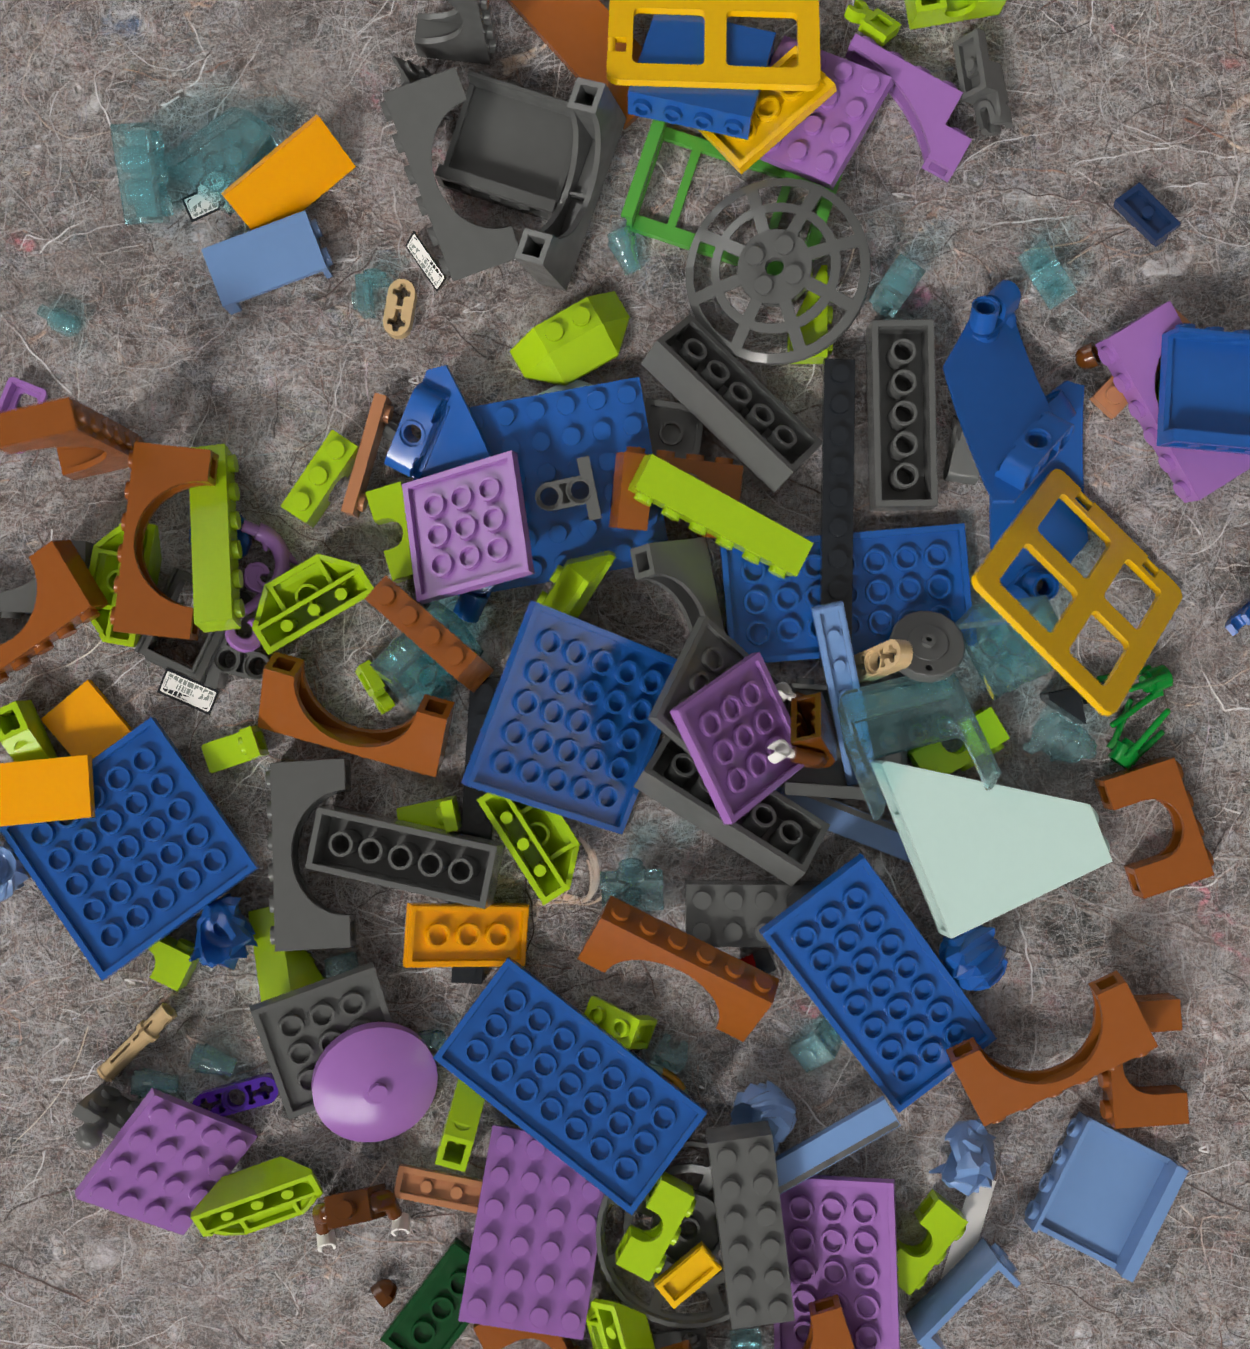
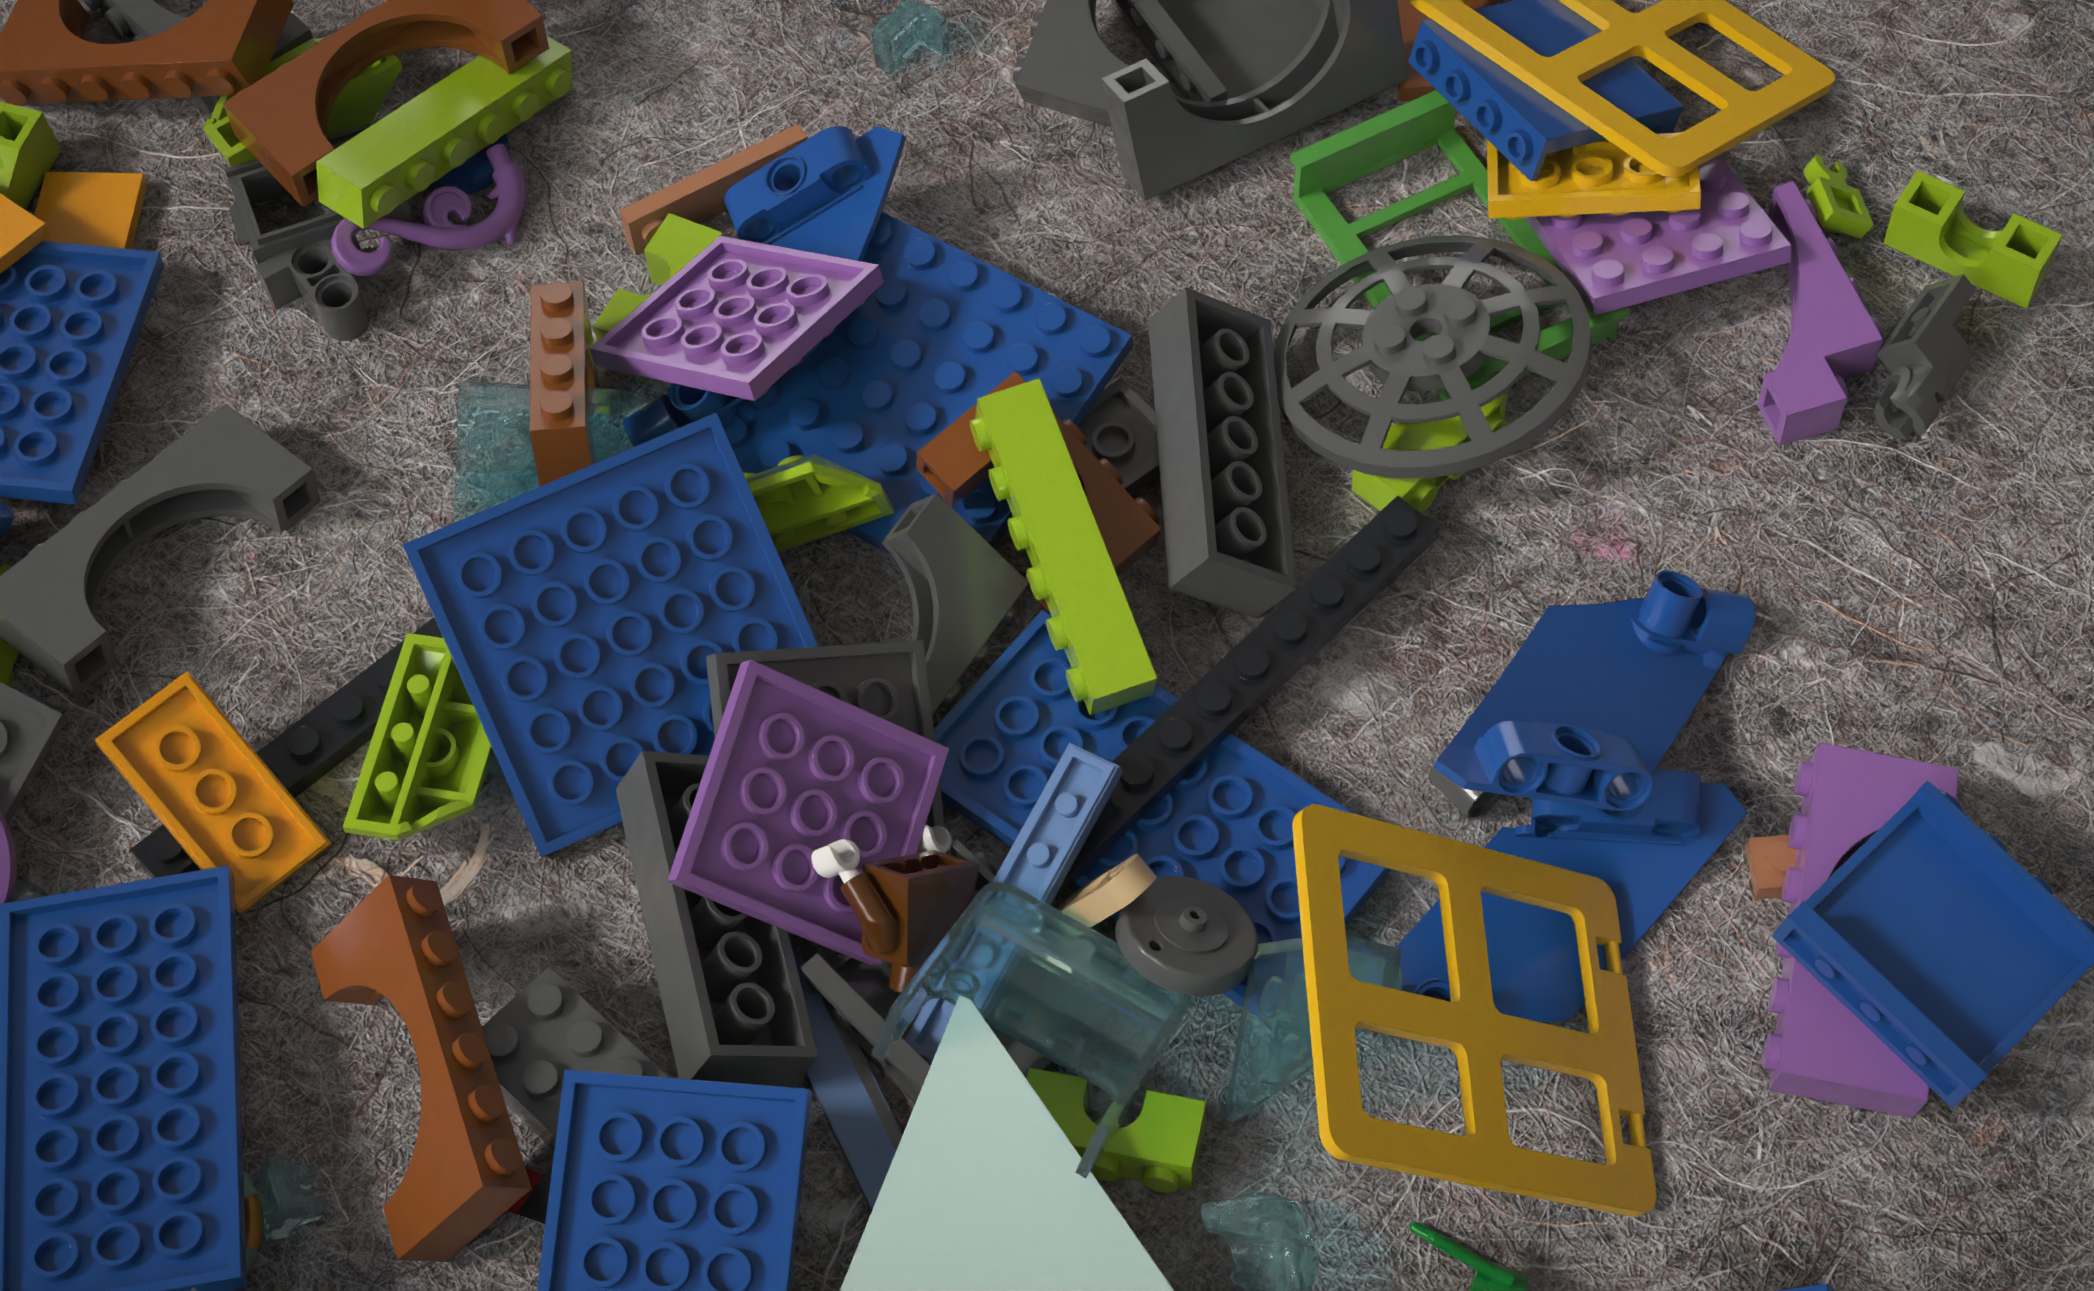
camera: 50 degrees right, 30 degrees down
sticker [157,668,219,715] -> none
lime bracket [201,725,269,773] -> none
lime wedge [252,553,374,655] -> none
dark orange arch [258,652,455,777] -> none
lime arch [280,429,359,528] -> none
dark grey brick [305,804,505,909] -> none
lime plate [355,660,395,715] -> none
tan beam [383,279,417,339] -> none
lime bracket [396,795,462,832] -> none
sticker [405,231,447,292] -> none
lime wedge [510,291,630,386] -> none
dark grey tile [535,456,602,520] -> none
lime bracket [584,996,658,1049] -> none
clear light blue plant [600,858,664,911] -> none
clear light blue cone [607,226,642,275] -> none
dark grey brick [866,319,938,511] -> none
clear light blue brick [868,253,926,318] -> none
clear light blue brick [1017,239,1078,310] -> none
black slope [1040,681,1105,724] -> none
reddish brown hinge [1075,342,1101,369] -> none
dark blue plate [1113,182,1181,247] -> none

